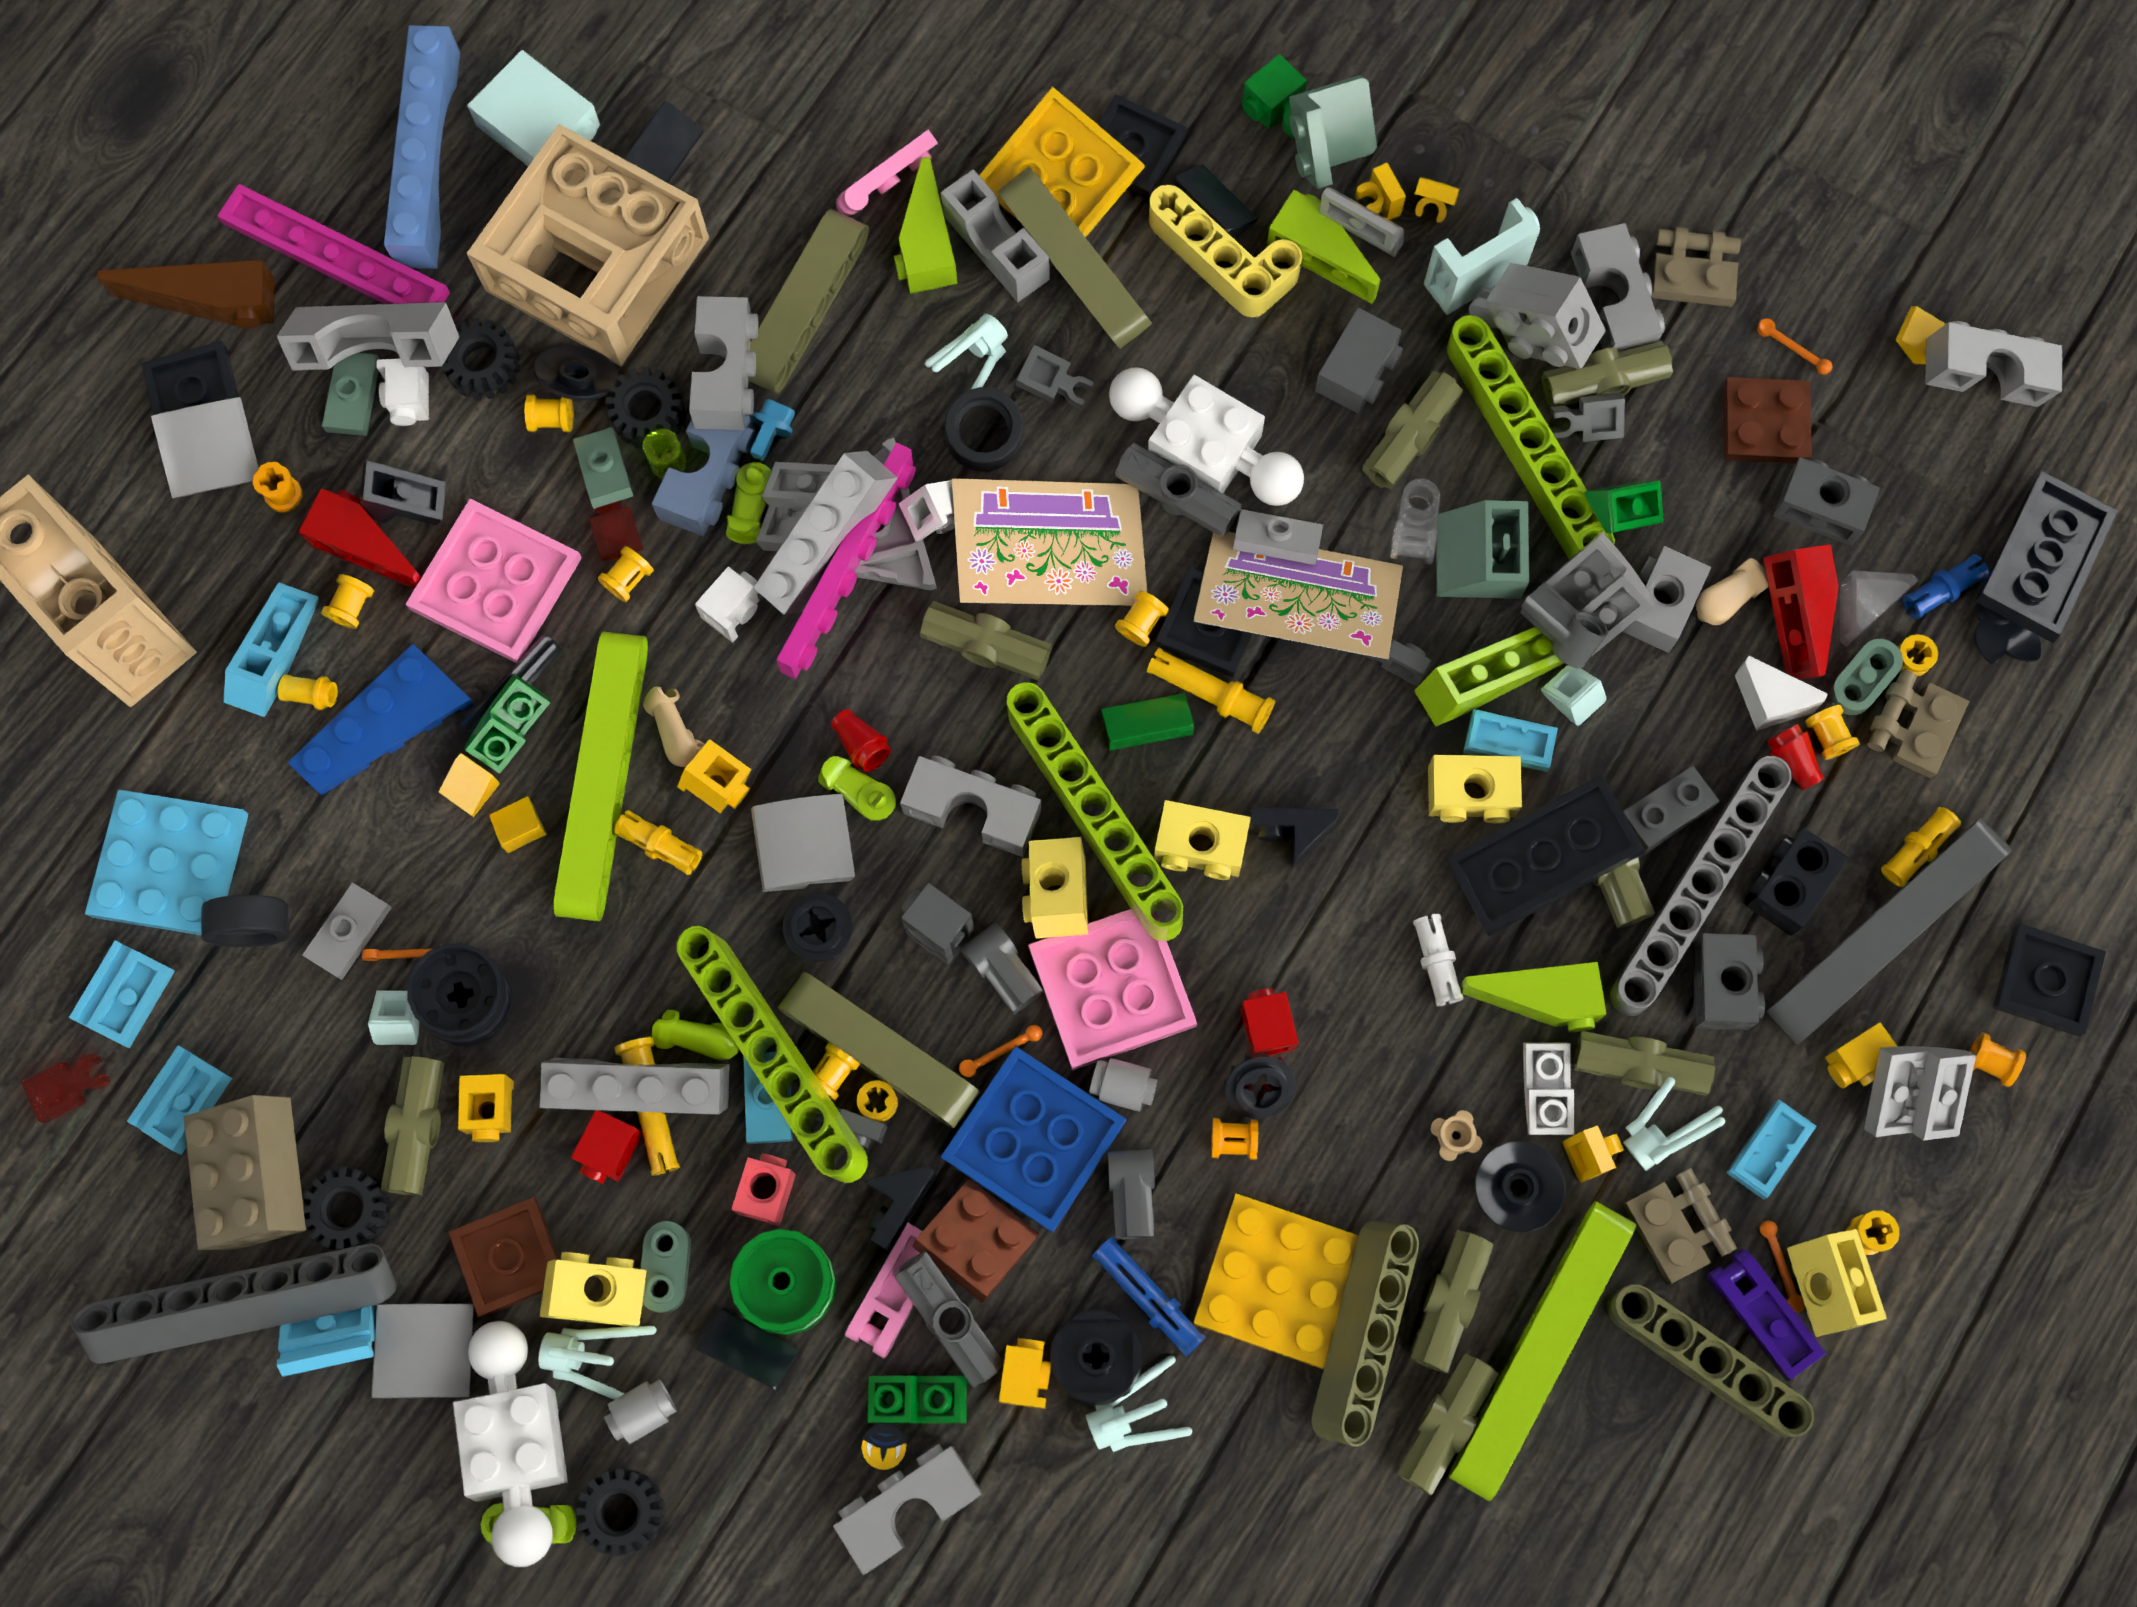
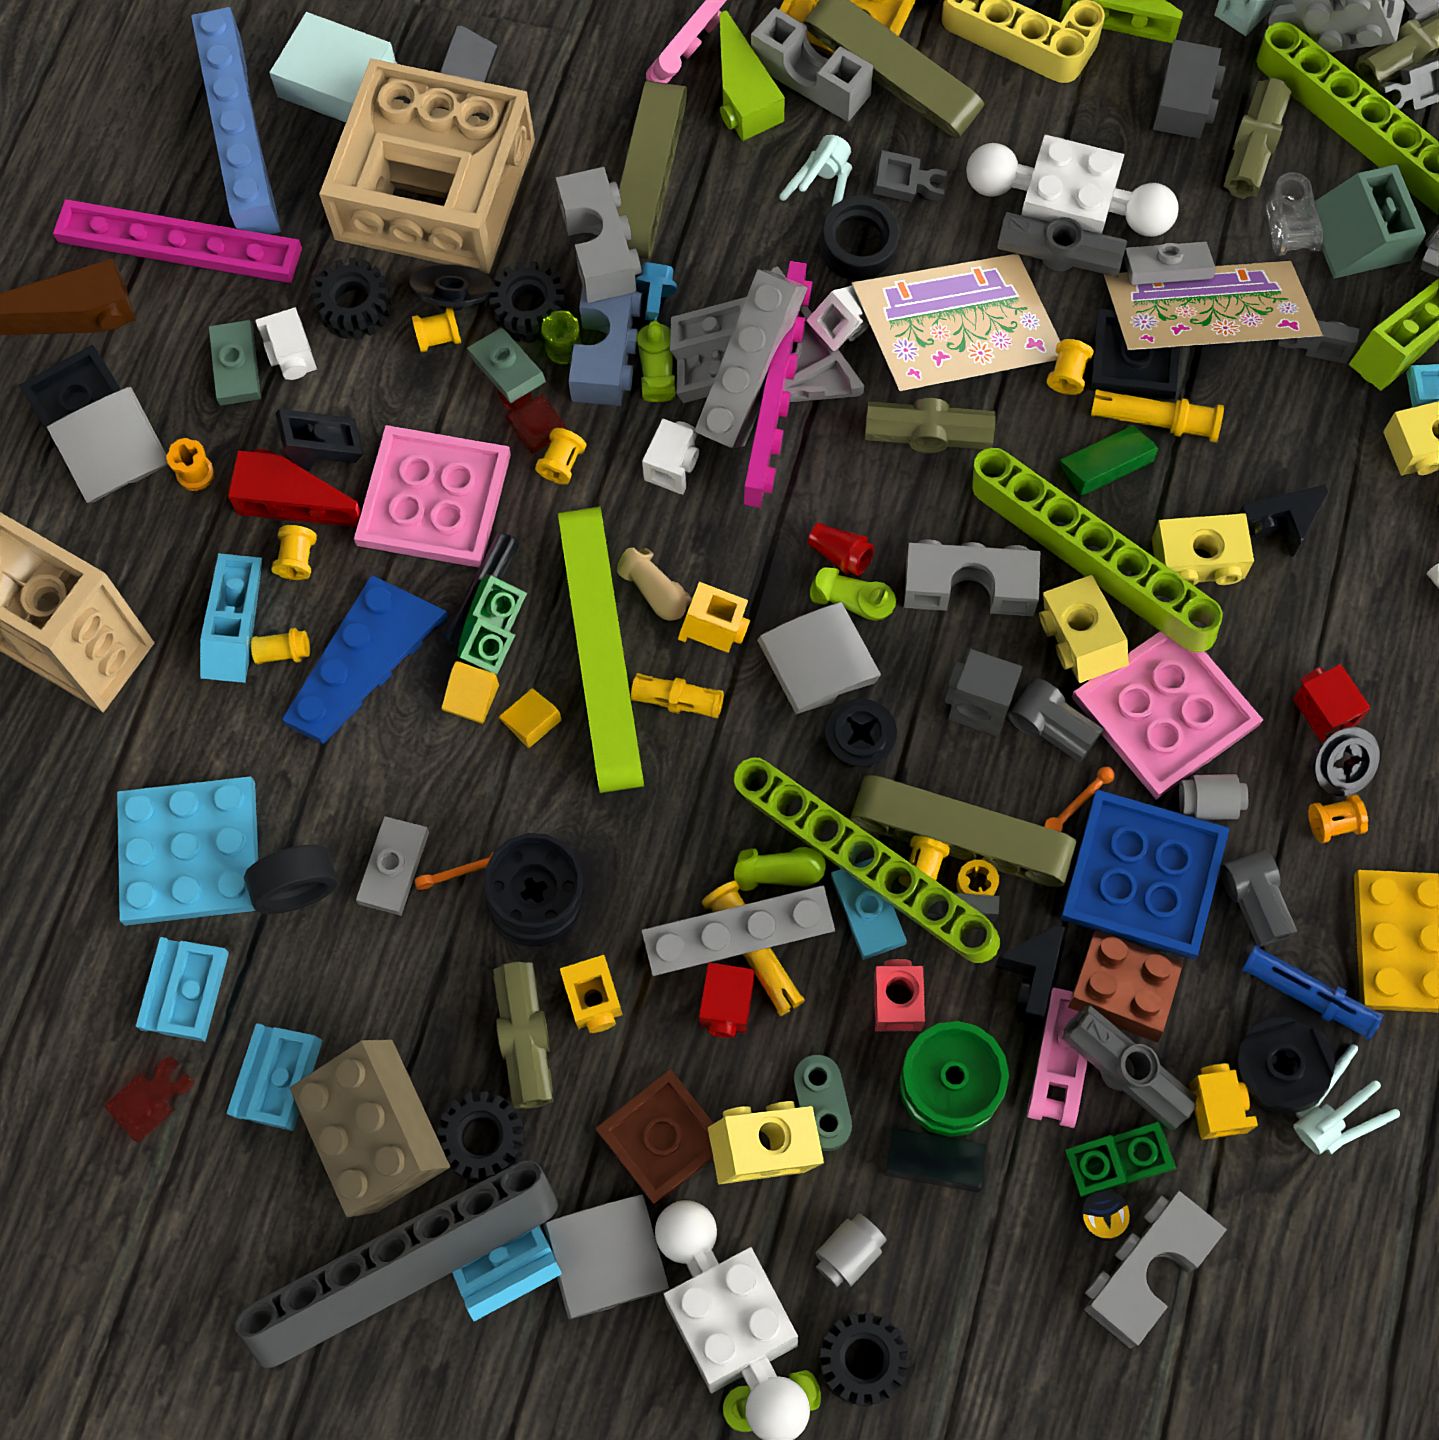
camera: 15 degrees left, 5 degrees down
light grey arch [277,302,459,370] -> none
light aqua slope [368,991,419,1045] -> none
light aqua plant [539,1326,656,1399] -> none

